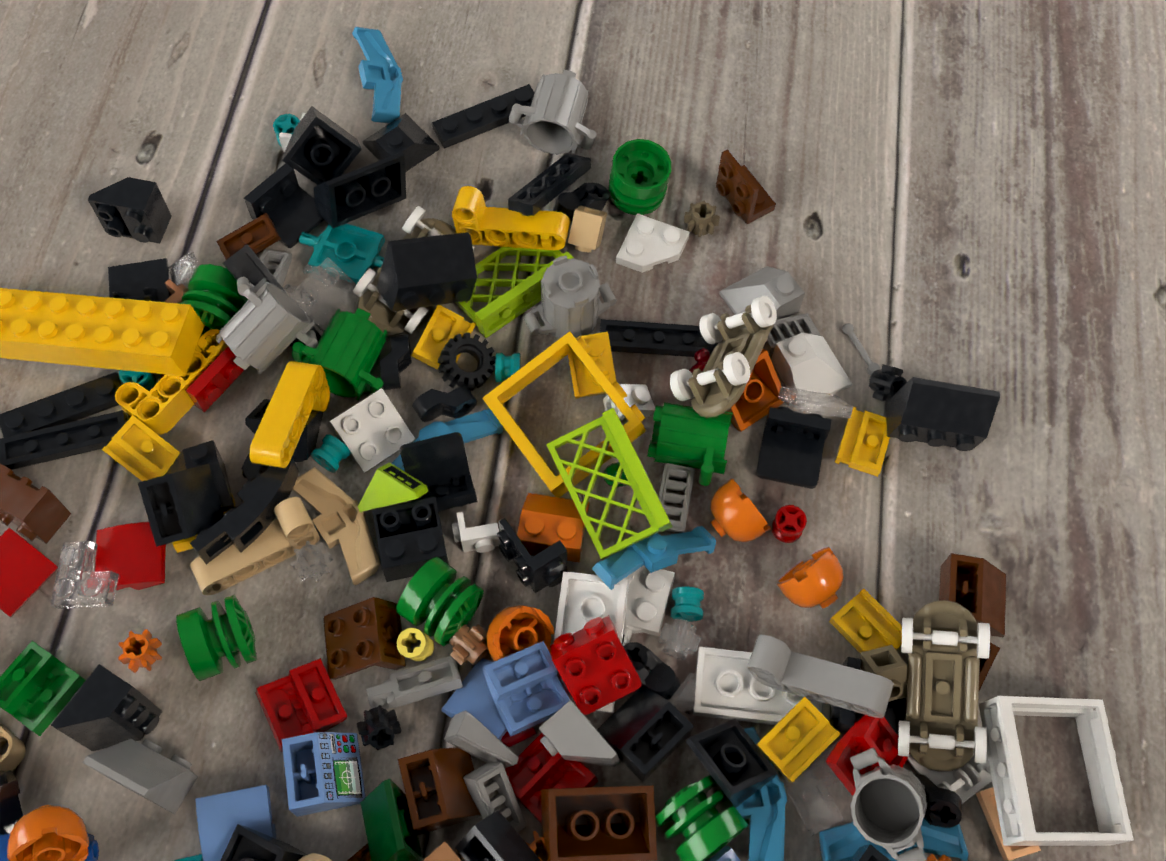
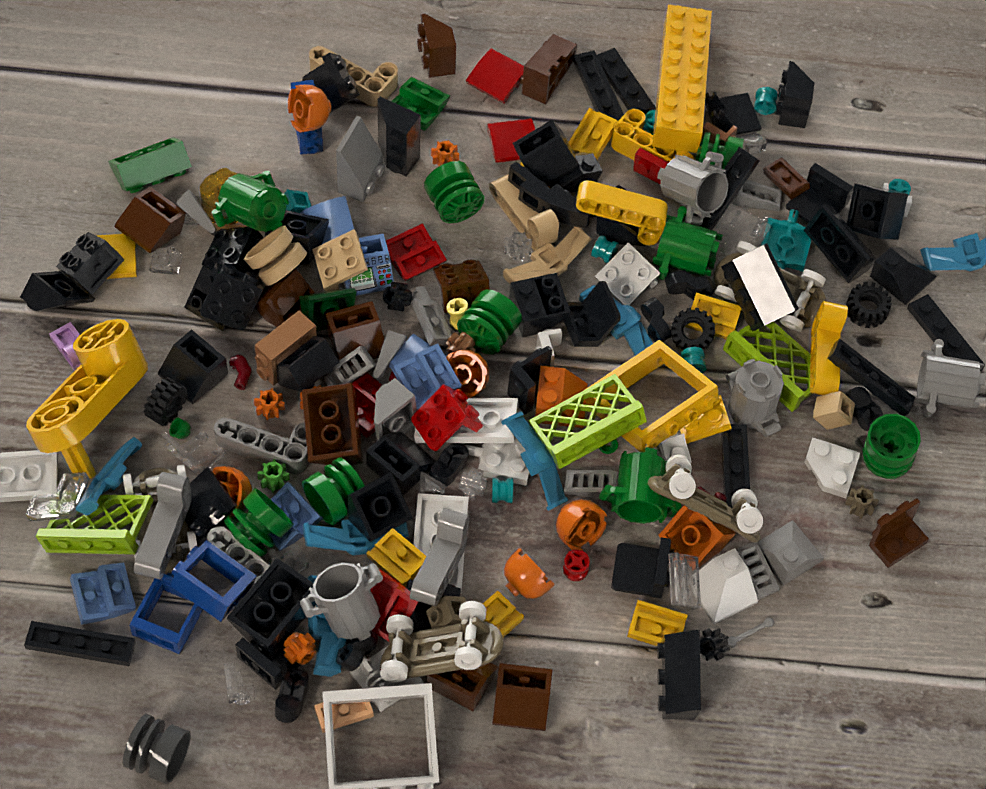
camera: 85 degrees right, 5 degrees down
clear plate [50,541,119,609] -> none
lime slope [358,462,429,512] -> none
none -> tan plate [312,229,368,291]
none -> teal wheel [754,87,778,115]
none -> black tyre [846,282,892,328]

